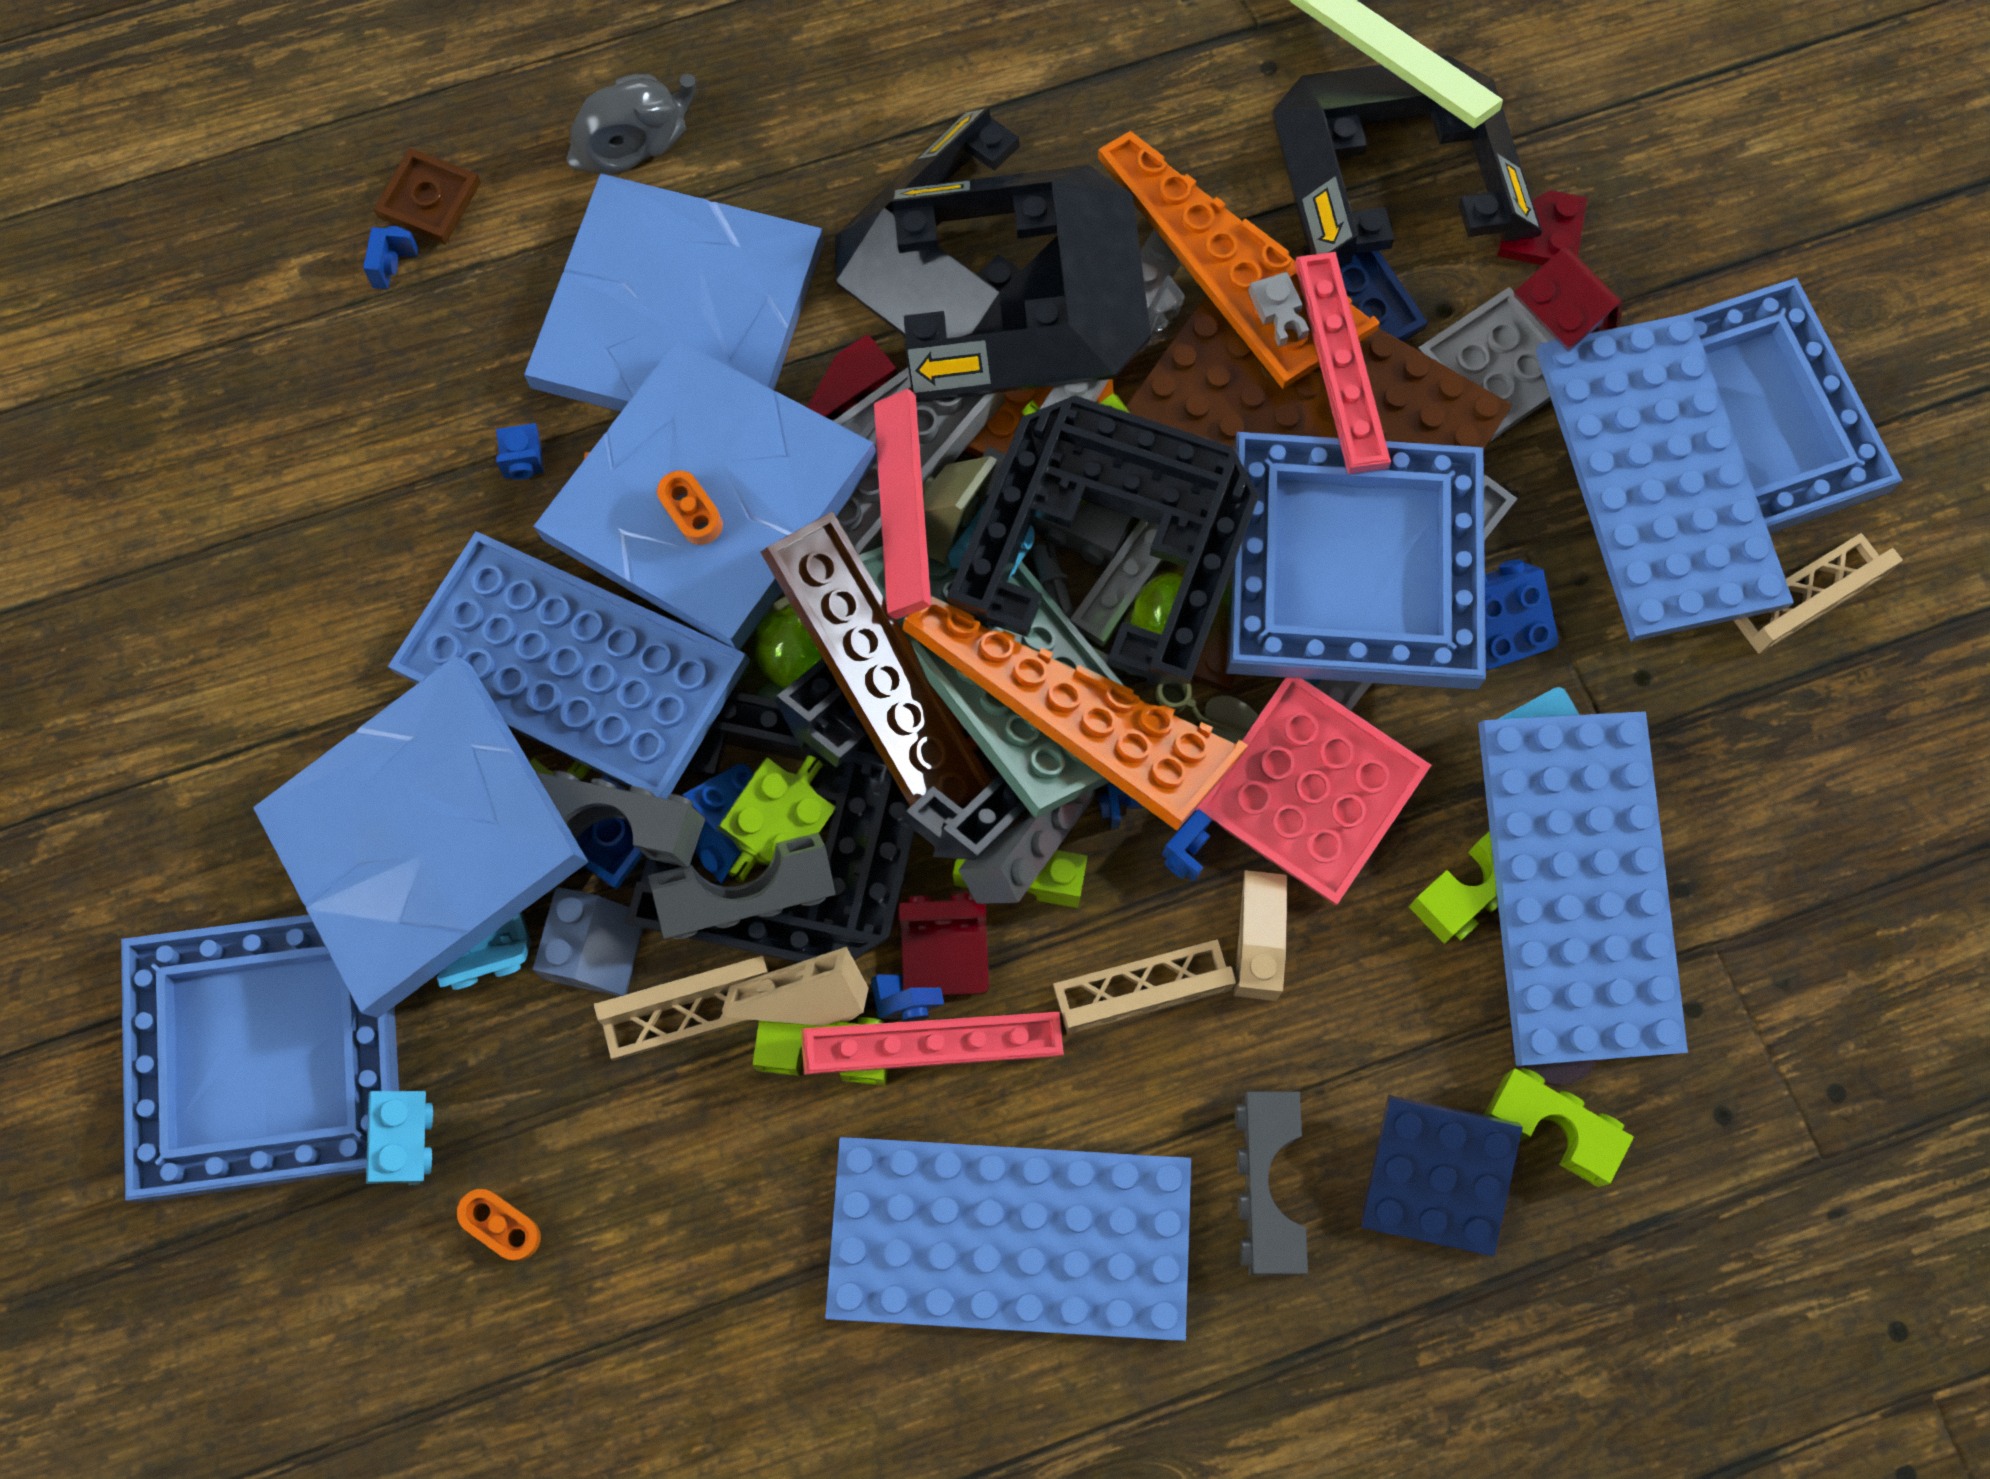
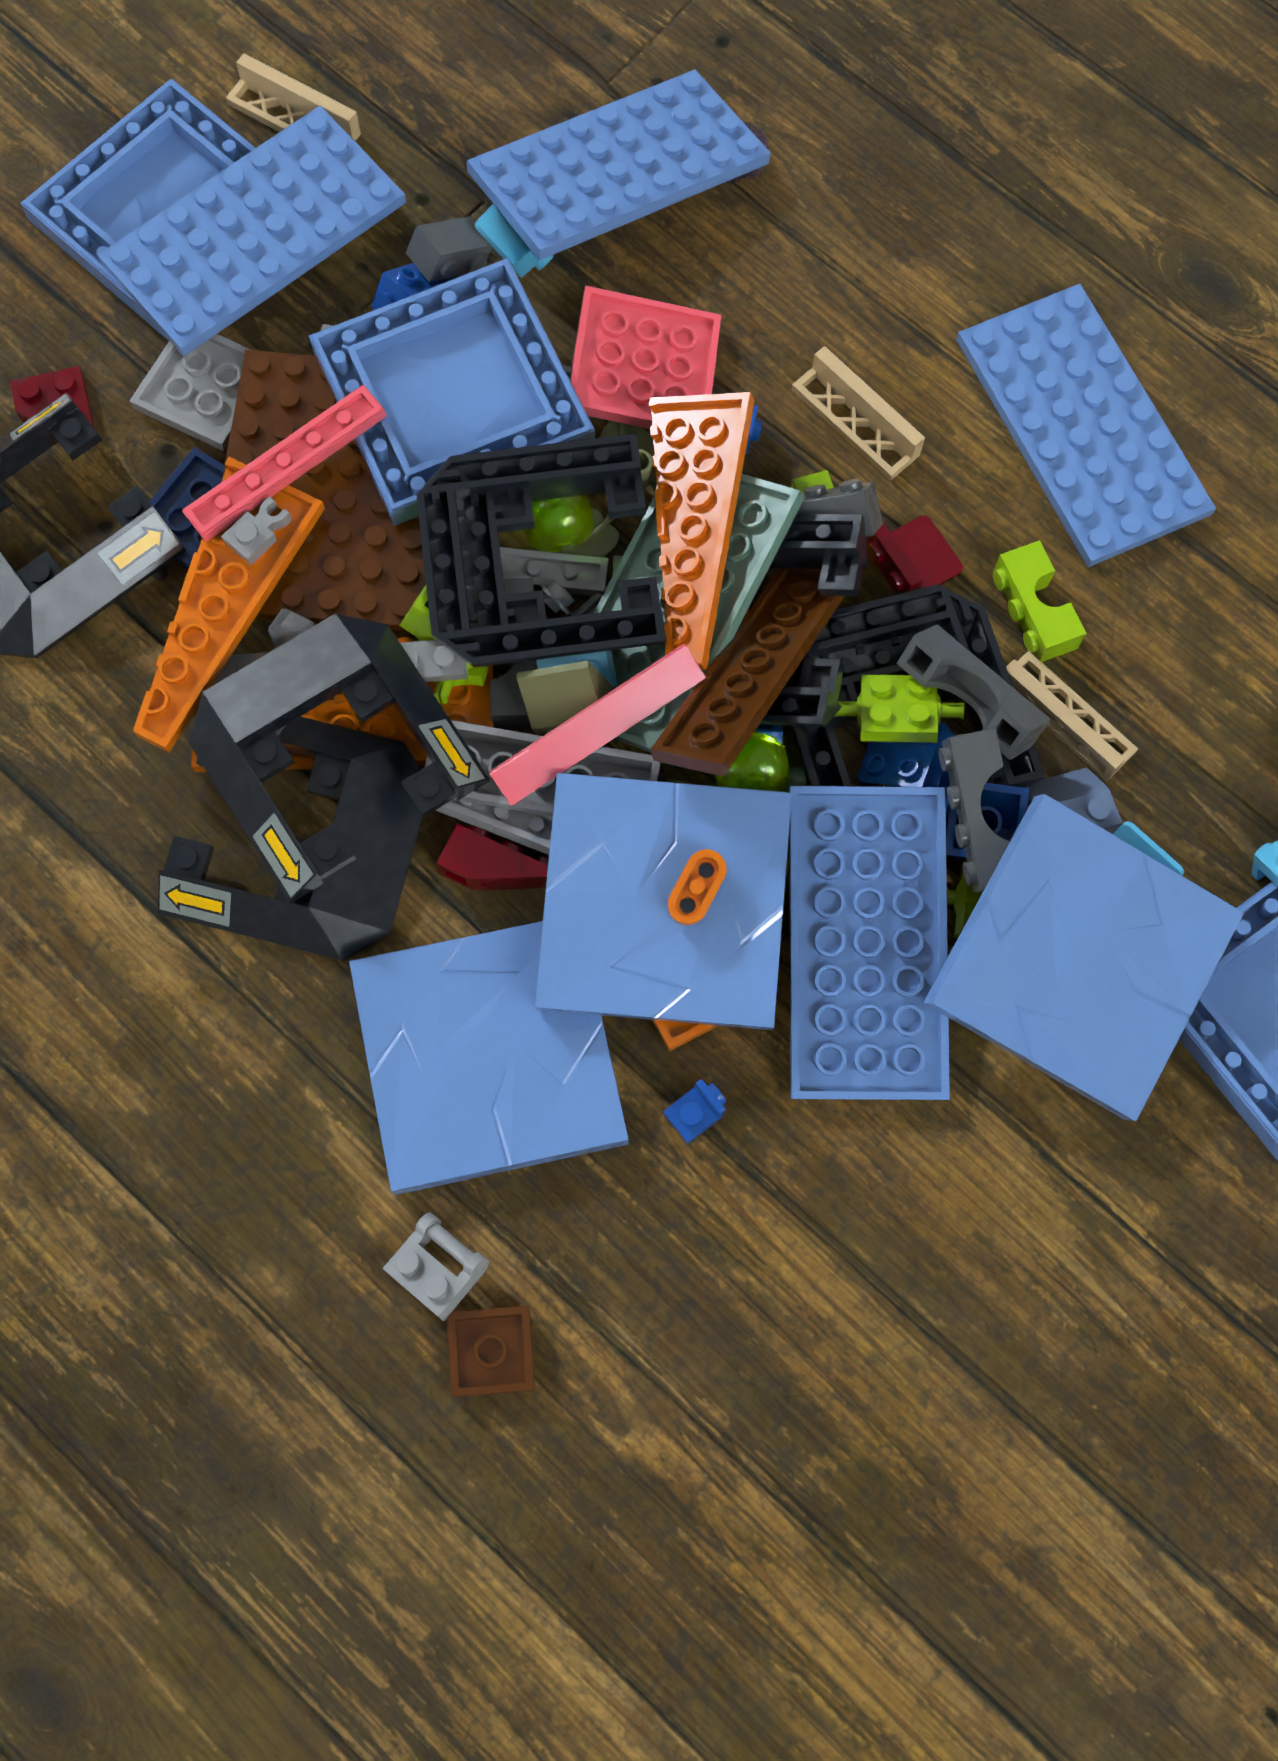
camera: 120 degrees left, 0 degrees up
blue bracket [363,226,419,289] -> none
dark grey piece [567,73,696,175] -> none
tan slope [722,947,869,1026] -> none
coral tile [801,1012,1064,1075] -> none
blue bracket [871,974,944,1022] -> none
tan slope [1233,870,1287,1001] -> none
dark grey arch [1235,1092,1308,1276] -> none
dark blue plate [1360,1095,1523,1256] -> none
lime arch [1409,831,1498,944] -> none
lime arch [1484,1068,1634,1187] -> none
dark red piece [1514,246,1623,352] -> none
none -> light grey plate [383,1212,489,1321]
none -> dark grey brick [406,216,492,282]
none -> light grey plate [541,579,575,615]

